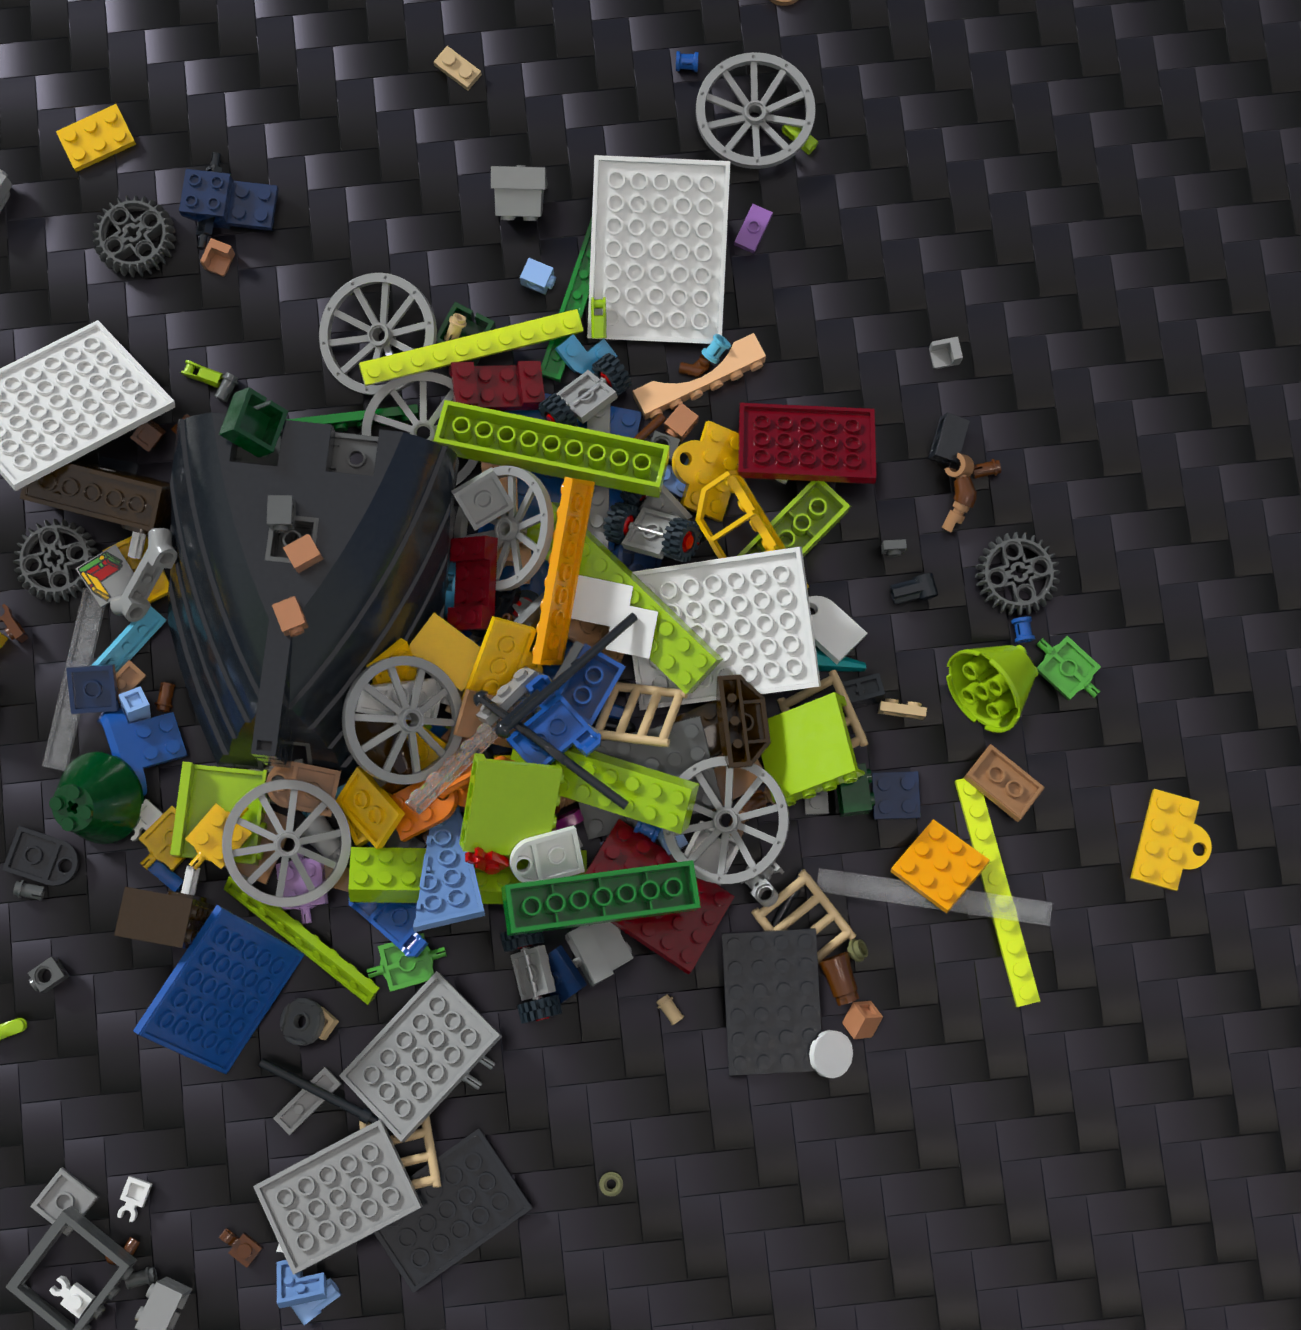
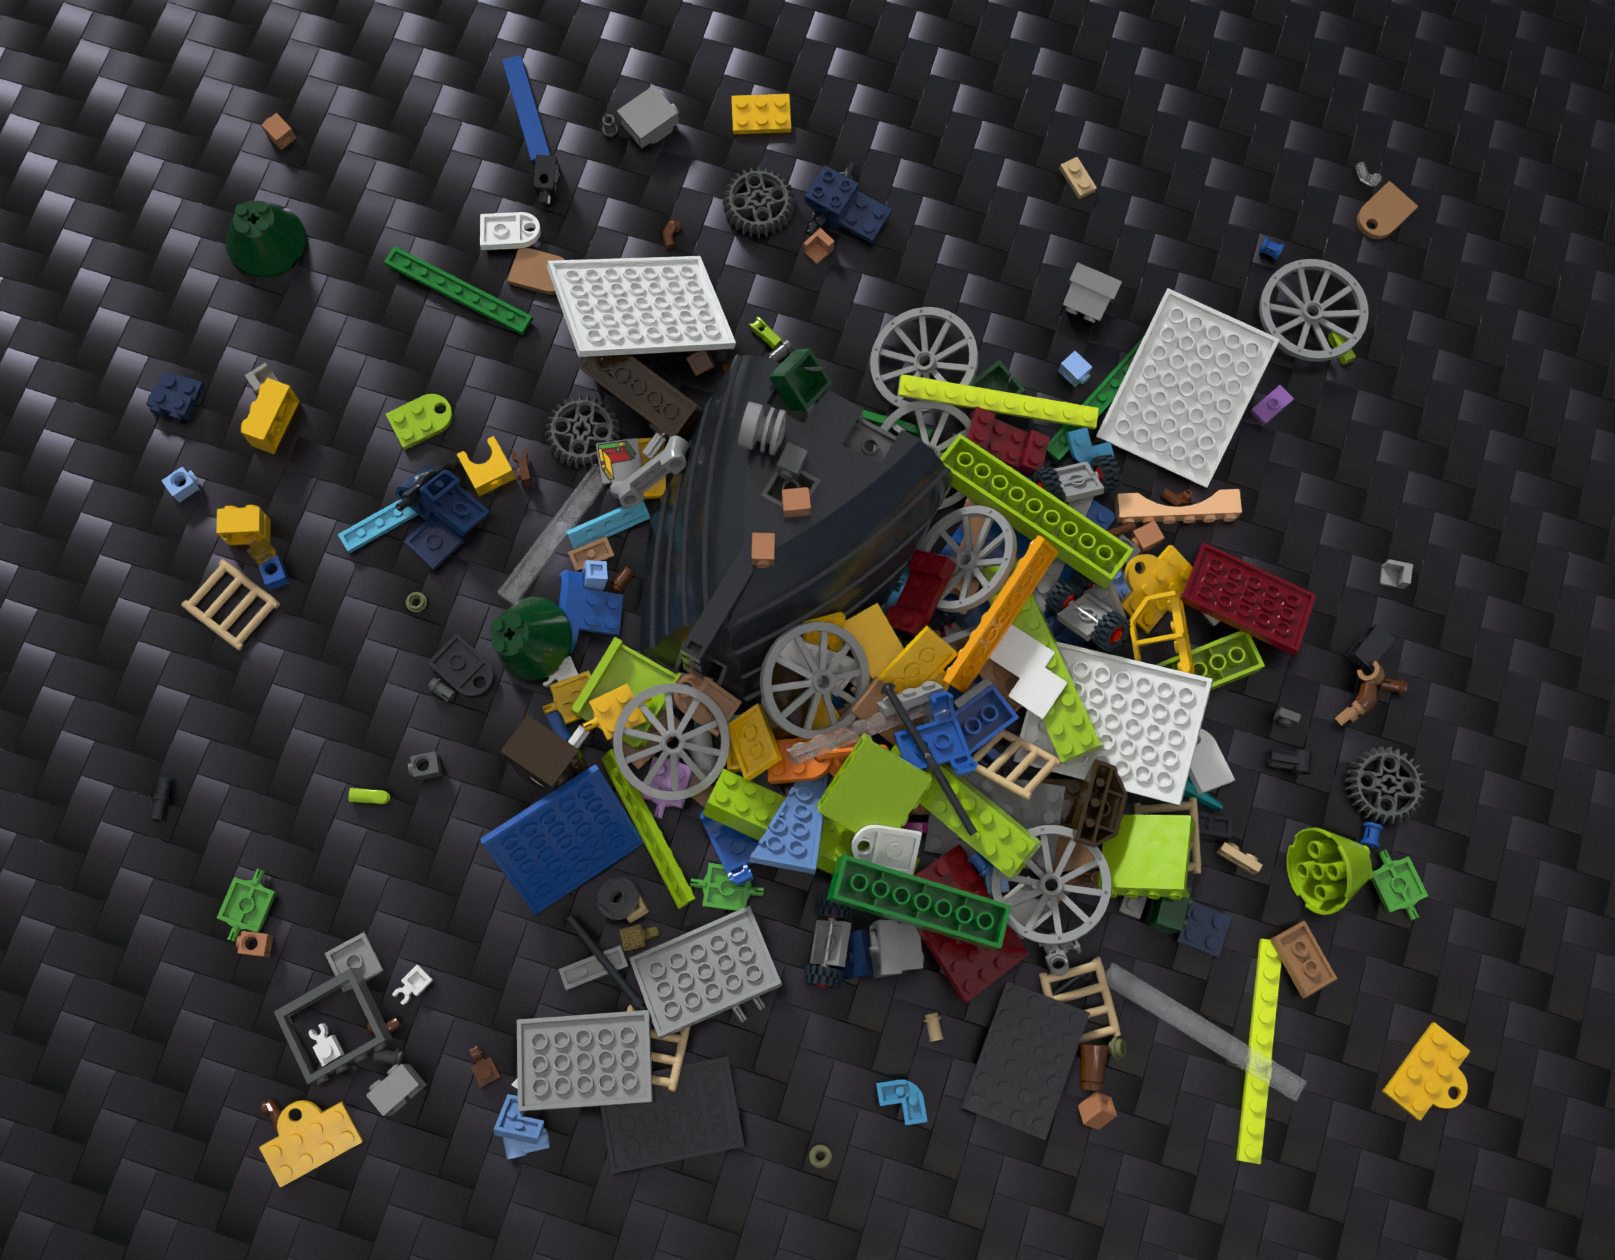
camera: 20 degrees right, 5 degrees down
dark blue plate [66,664,119,714] -> none
tan pin [444,313,467,341] -> none
light grey tile [451,467,515,530] -> none
red plate [465,847,509,875] -> none
black bar [495,613,638,739] -> none
lime bar [591,297,607,338] -> none
medium azure bush [702,334,731,364] -> none
white tile [809,1030,853,1078] -> none
light orange plate [890,819,990,914] -> none
none -> clear yellow plate [619,924,659,952]
none -> reddish brown arm [663,220,681,249]
none -> light grey wheel [738,402,786,456]
none -> dark azure plate [876,1080,928,1125]

